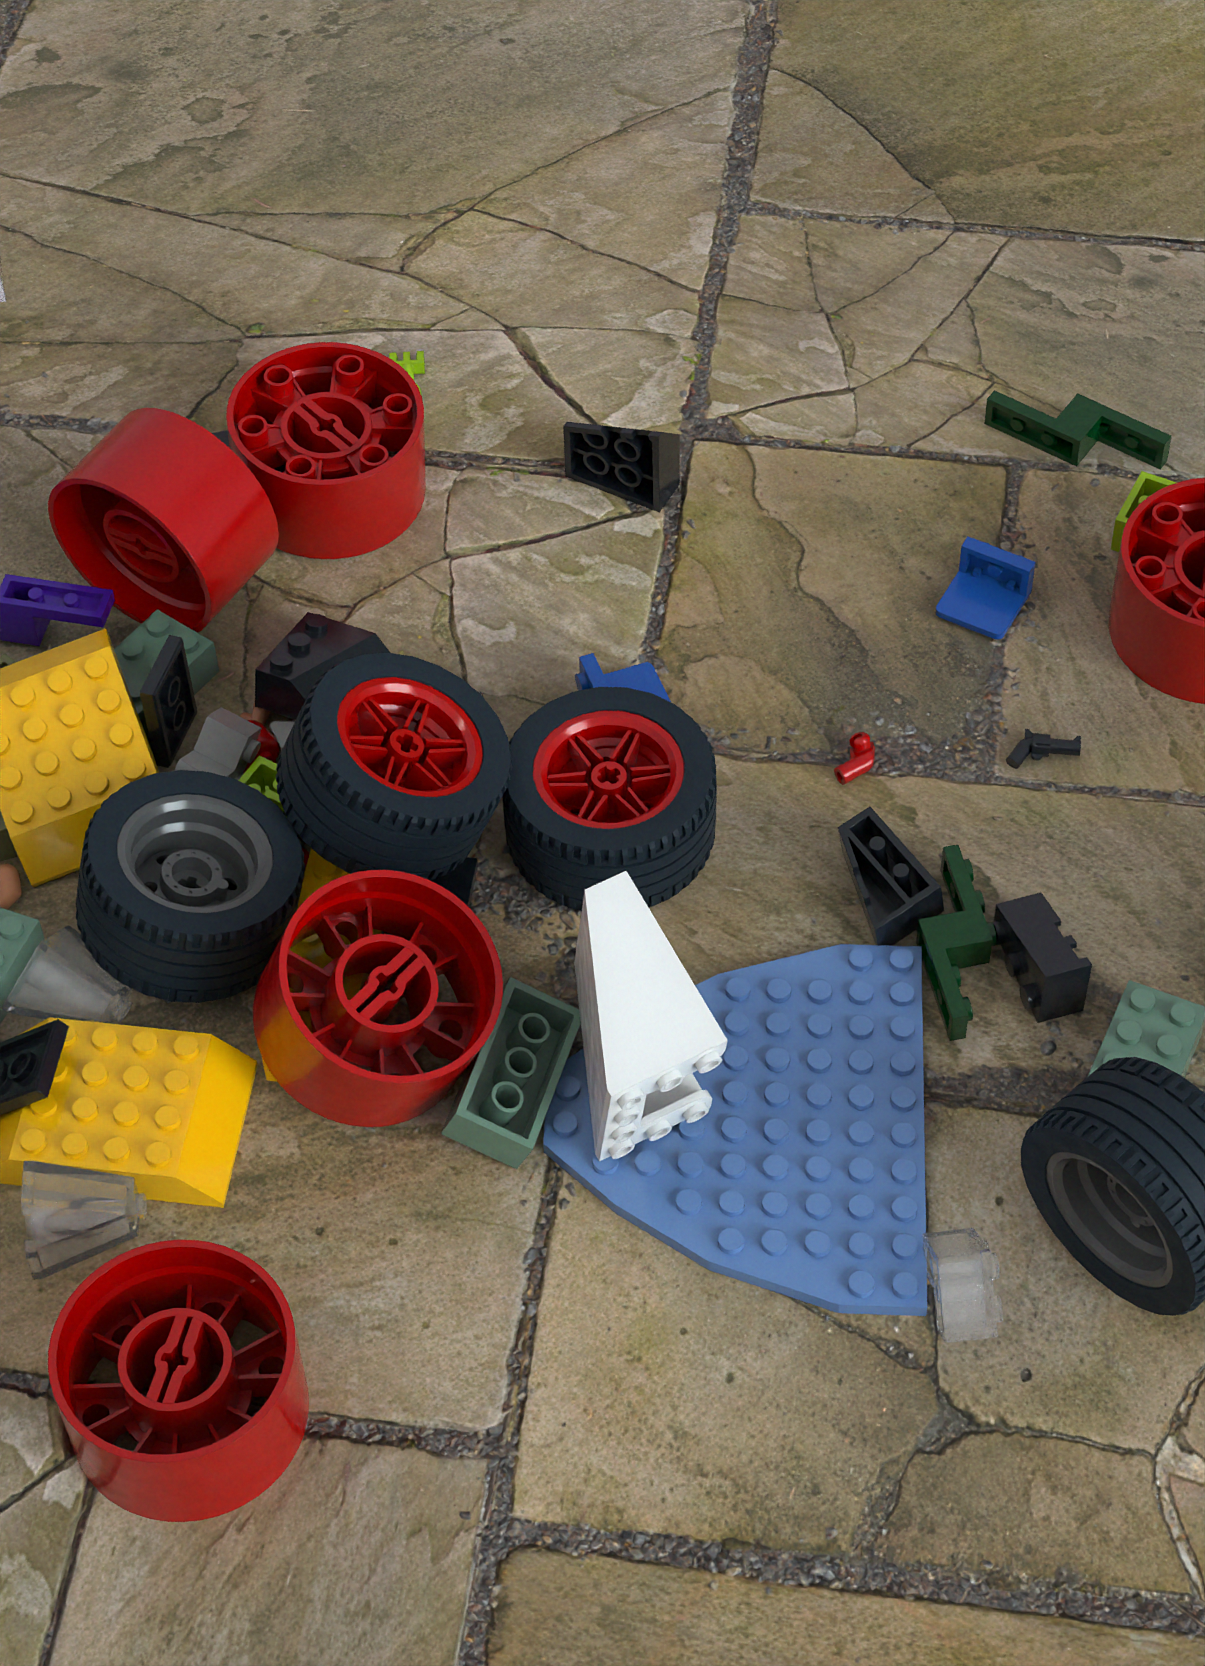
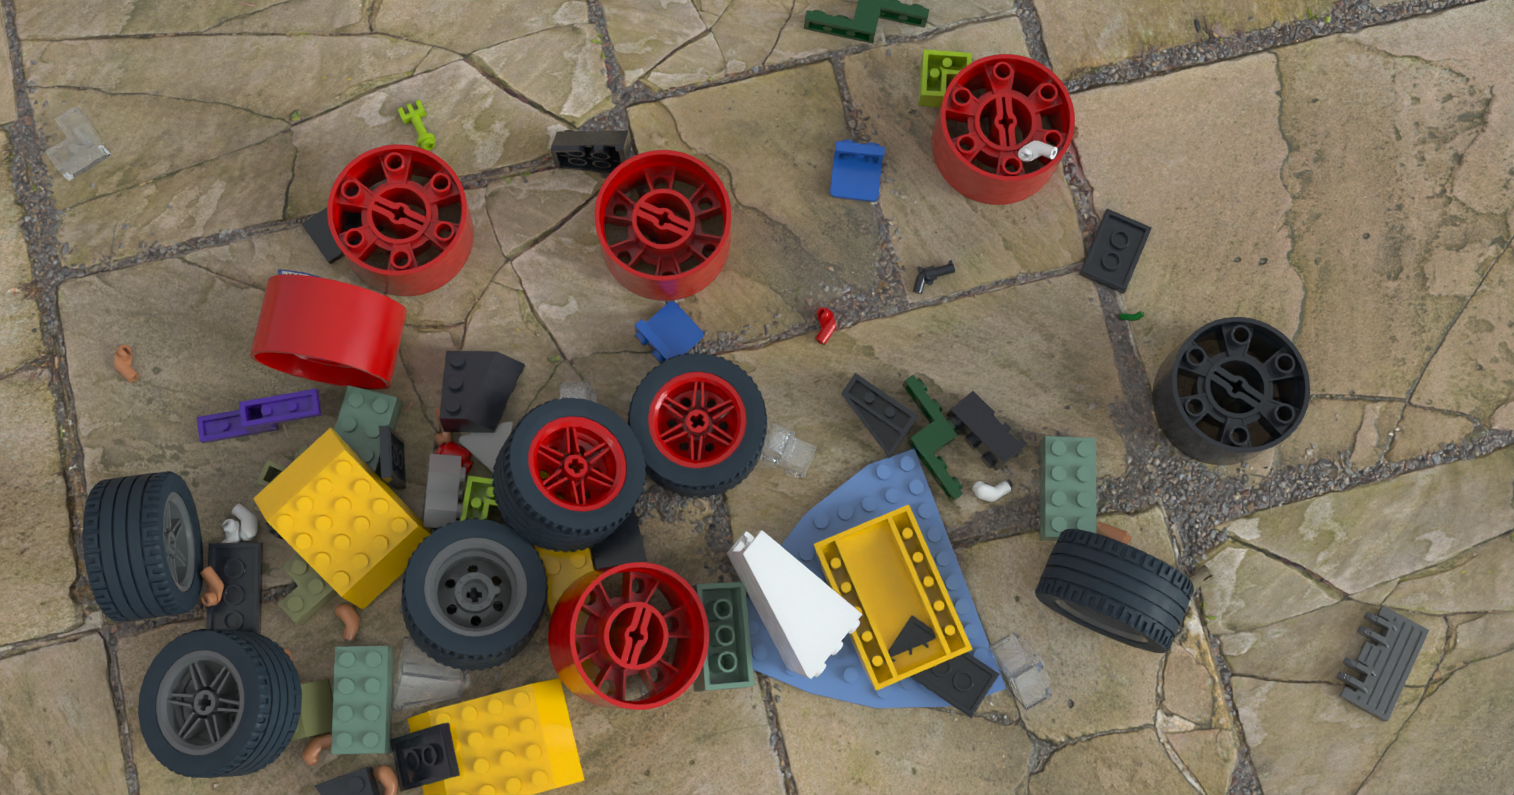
camera: 30 degrees left, 25 degrees up
none -> red wheel [594,150,731,301]
none -> clear brick [759,422,818,479]
none -> yellow slope [813,504,973,691]
none -> black tile [888,615,999,719]
none -> white arm [972,480,1012,502]

